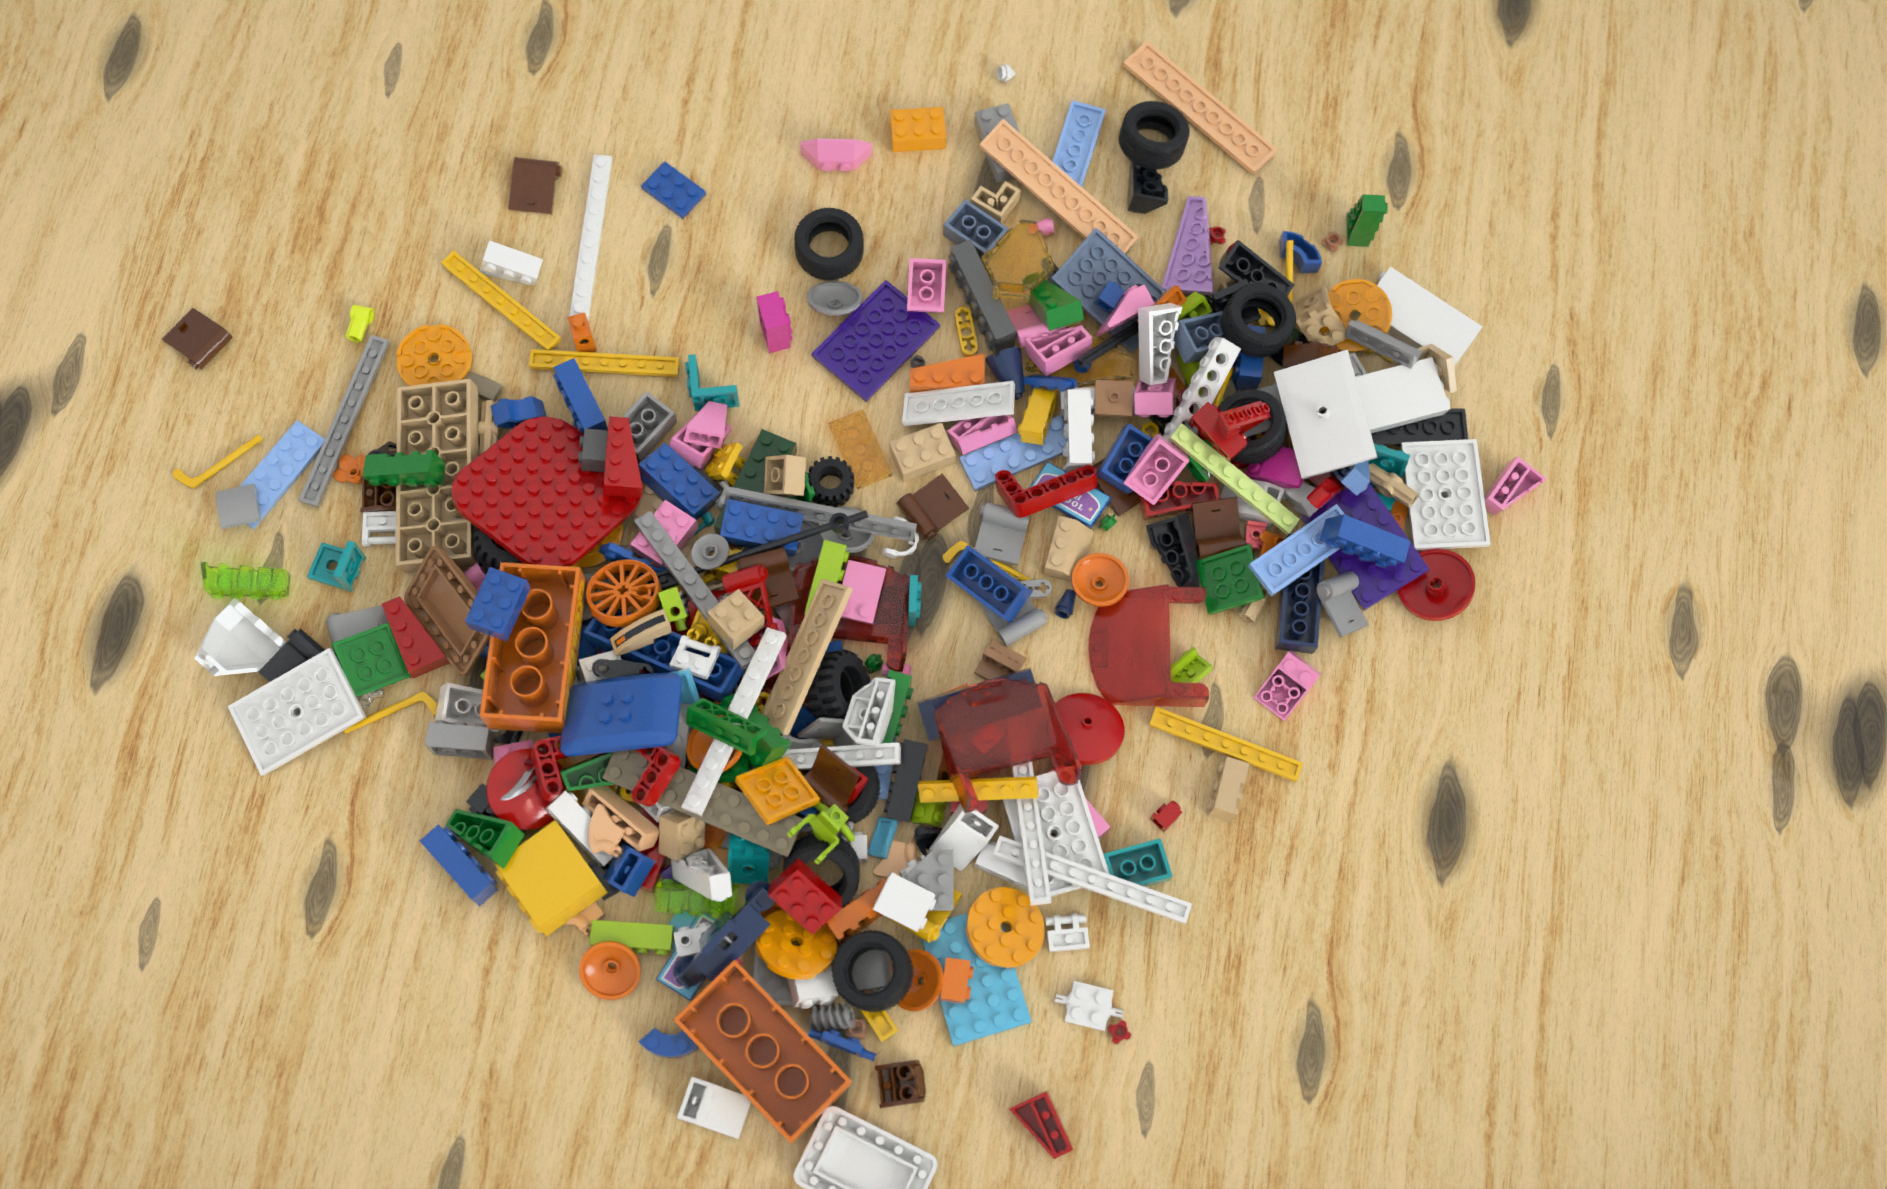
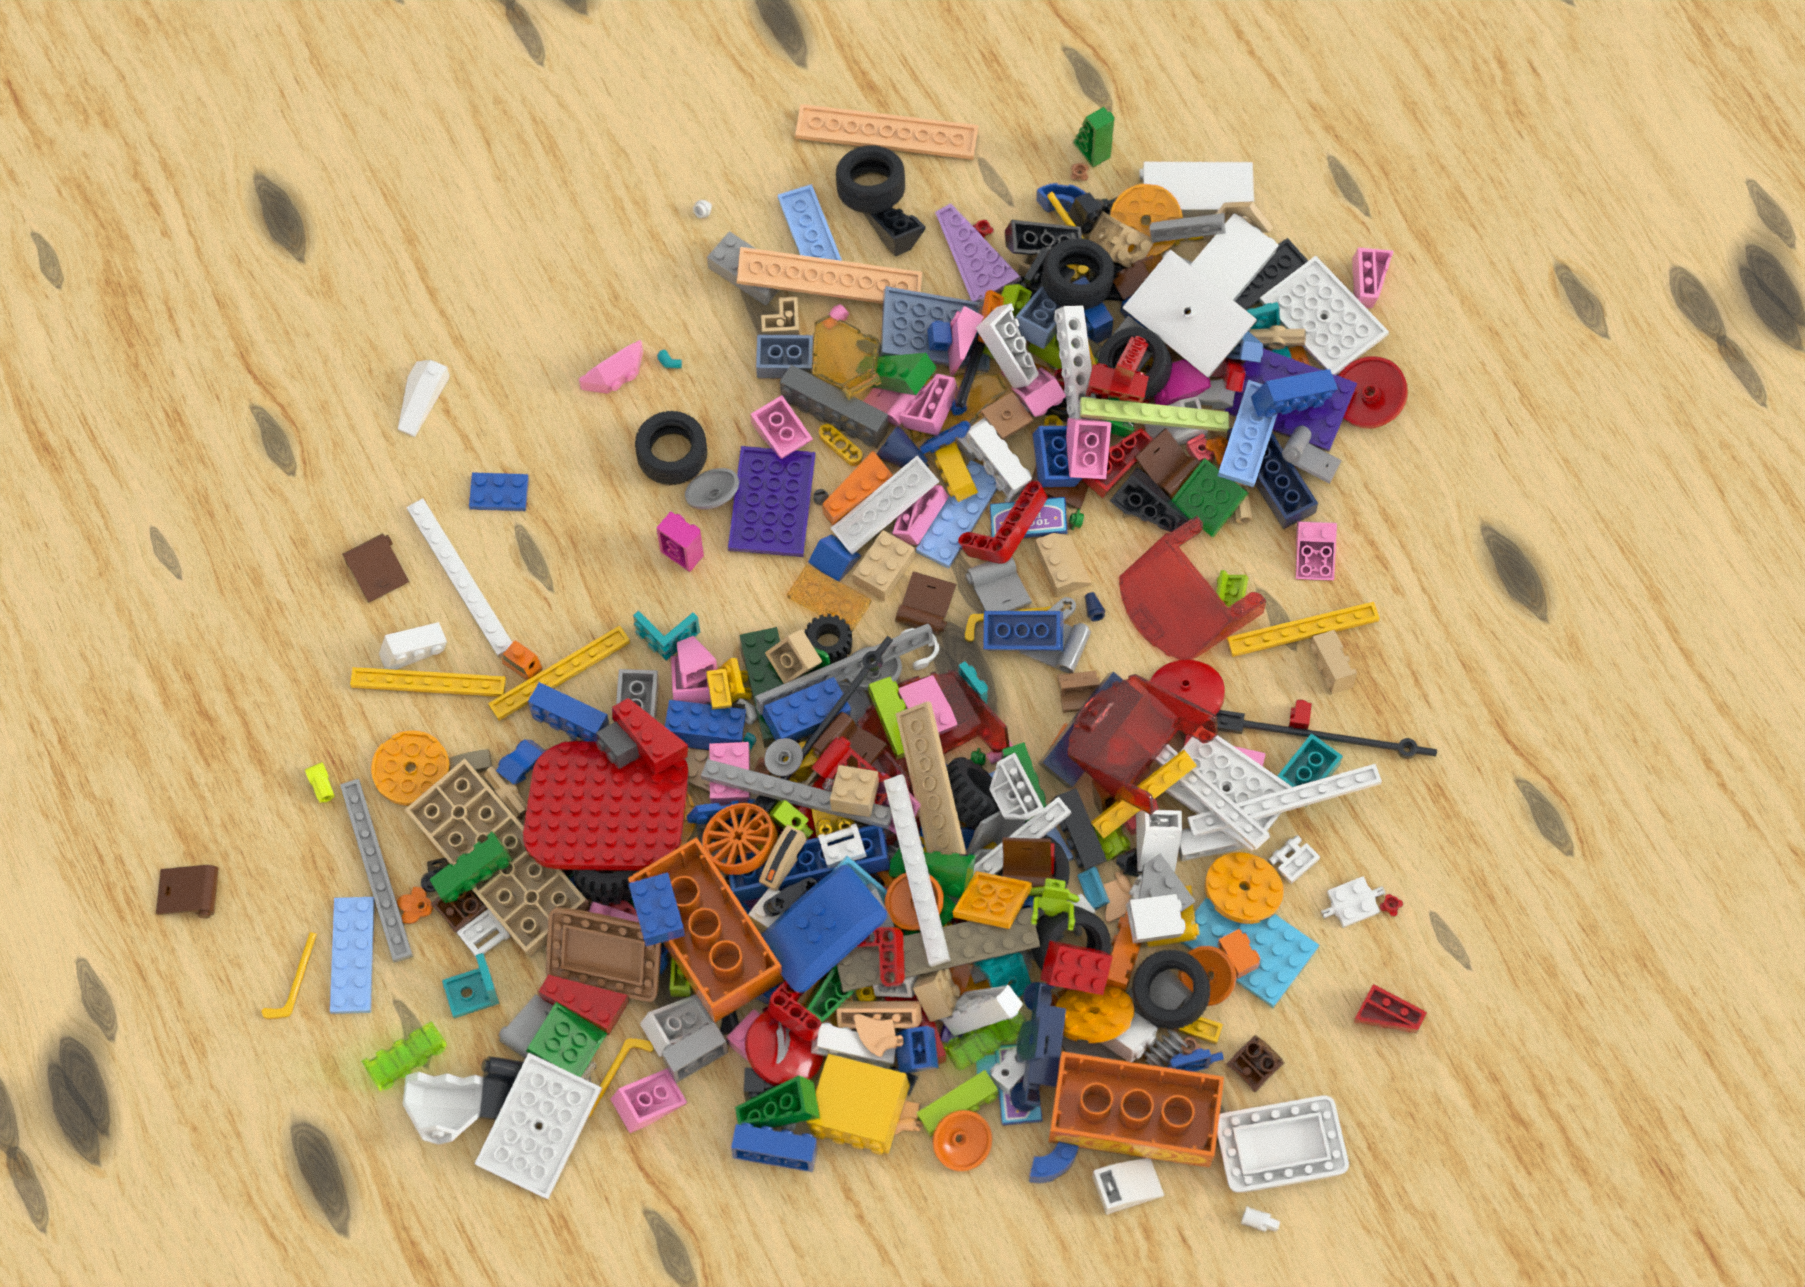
camera: 30 degrees left, 5 degrees down
light grey slope [216,483,261,529] -> none
green fence [686,698,767,756] -> none
light orange brick [890,107,946,152] -> none
orange dish [1071,553,1129,607] -> none
none -> white wedge [398,360,450,437]
none -> bright pink slope [610,1068,687,1133]
none -> teal arm [657,349,682,369]
none -> yellow plate [706,669,732,710]
none -> blue slope [808,534,861,584]
none -> black brick [1068,192,1118,235]
none -> black bar [1204,710,1437,759]

